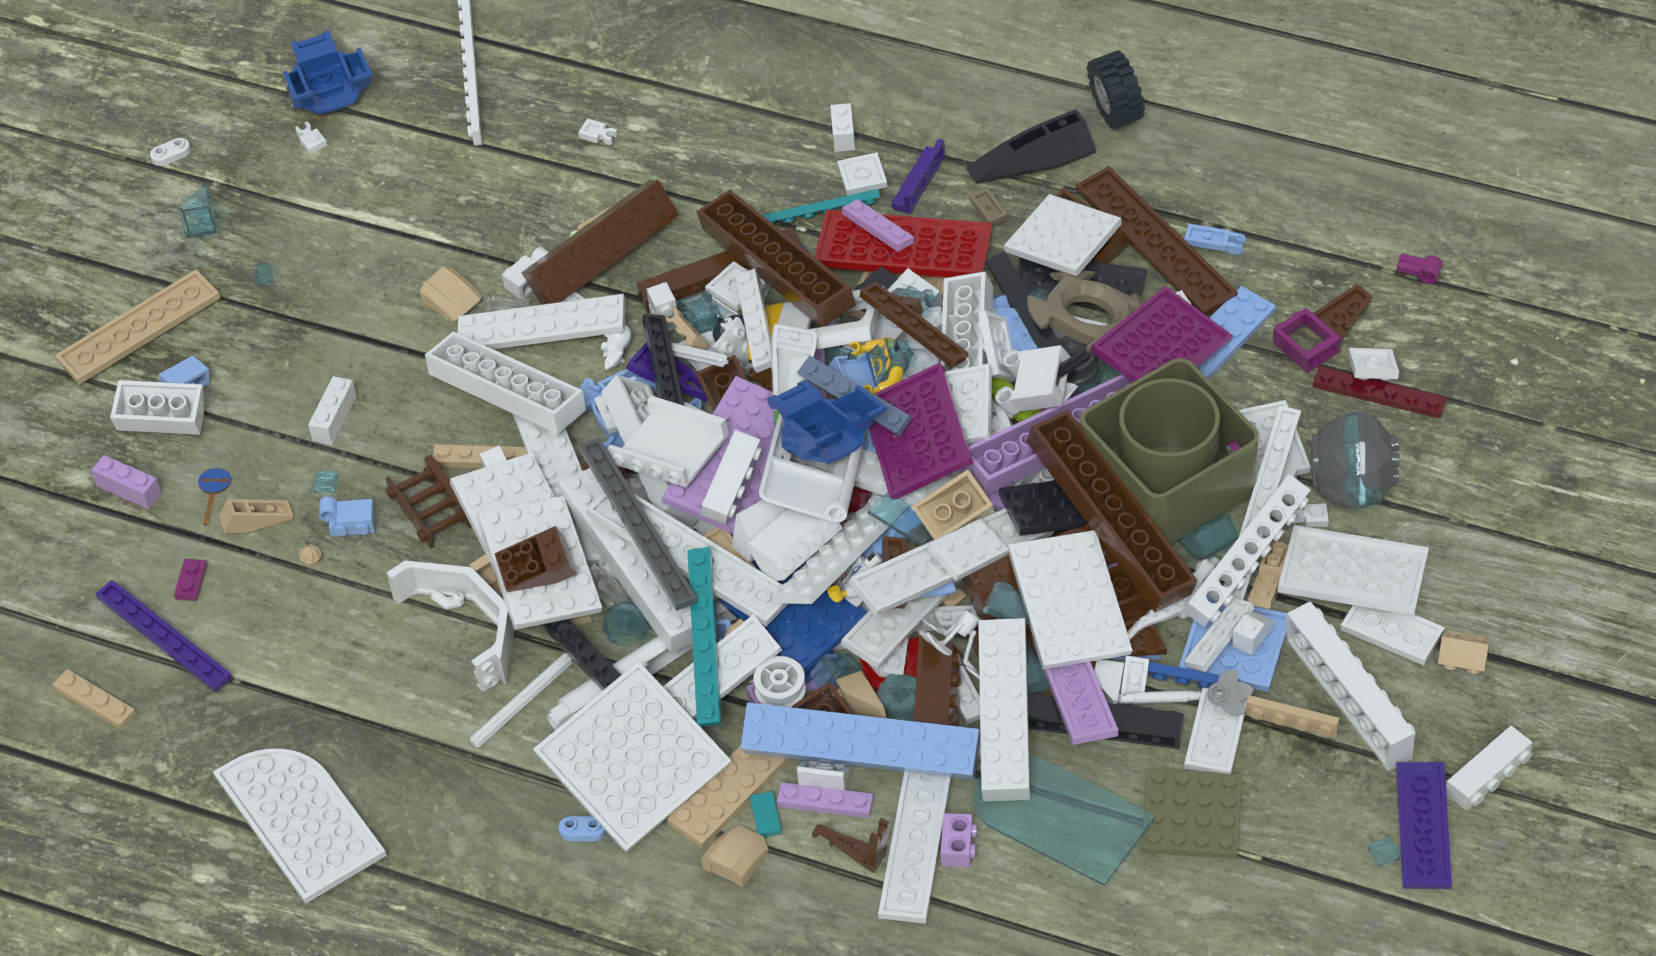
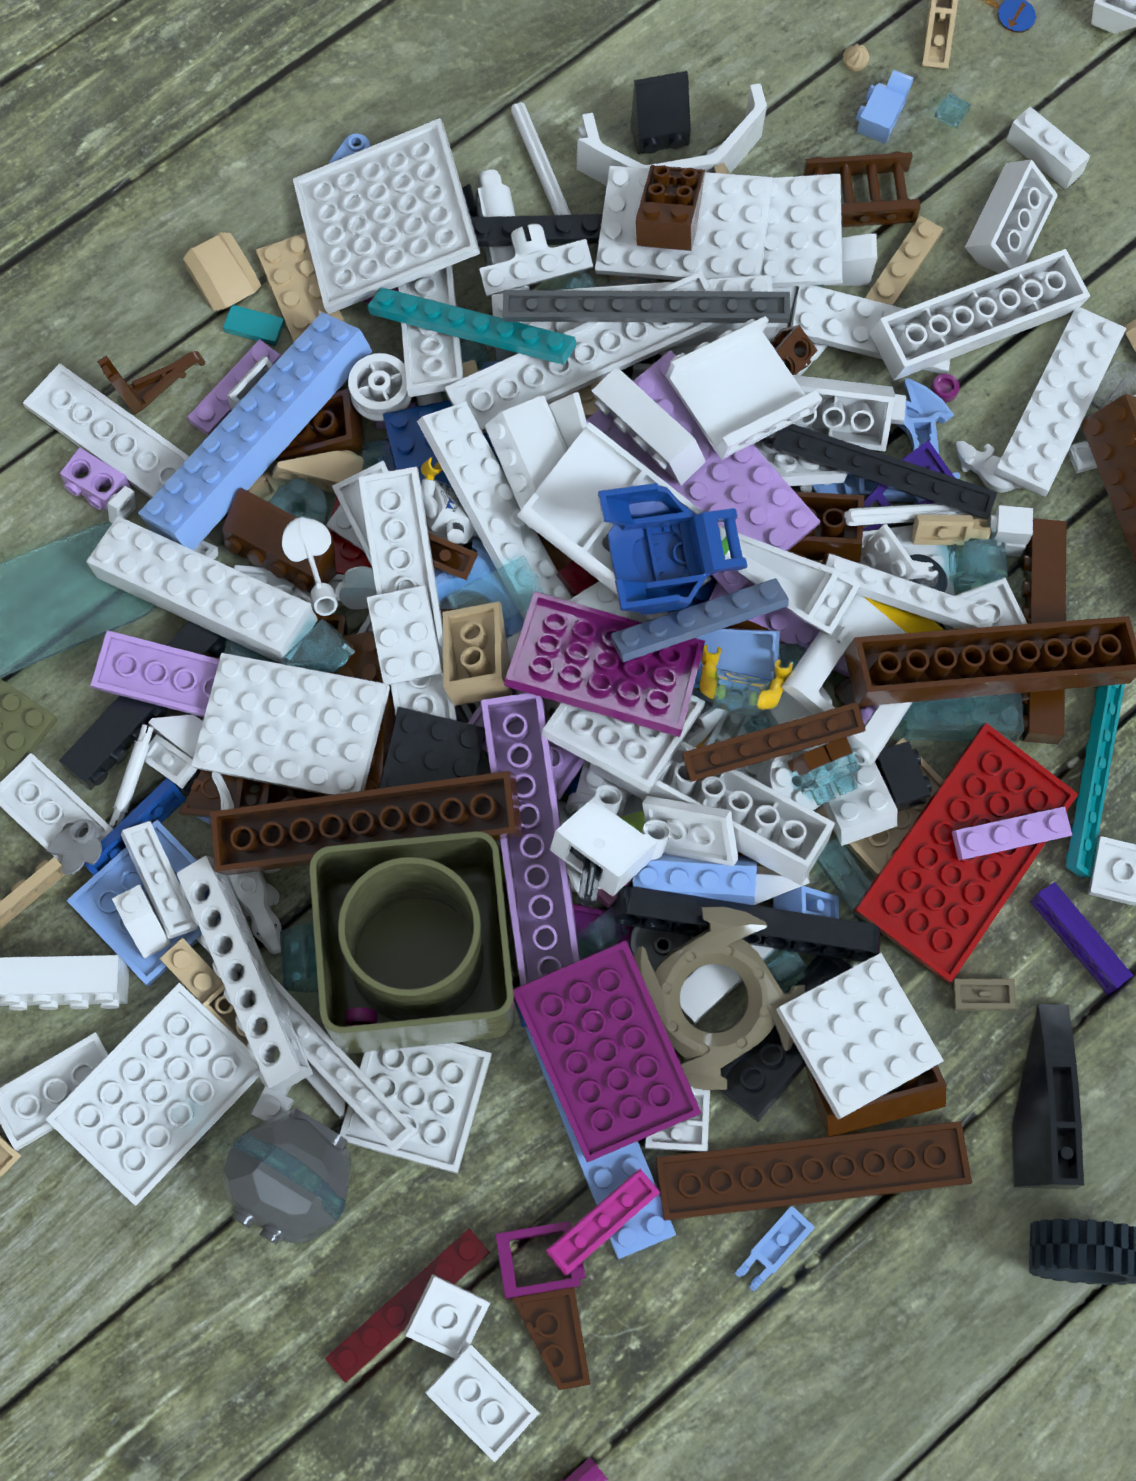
camera: 110 degrees right, 20 degrees up
none -> white plate [107,486,136,523]
none -> white plate [425,1344,539,1462]
none -> white plate [479,224,593,297]
none -> dark pink tile [545,1168,661,1276]
none -> black slope [631,71,691,154]
none -> white slope [965,159,1058,274]

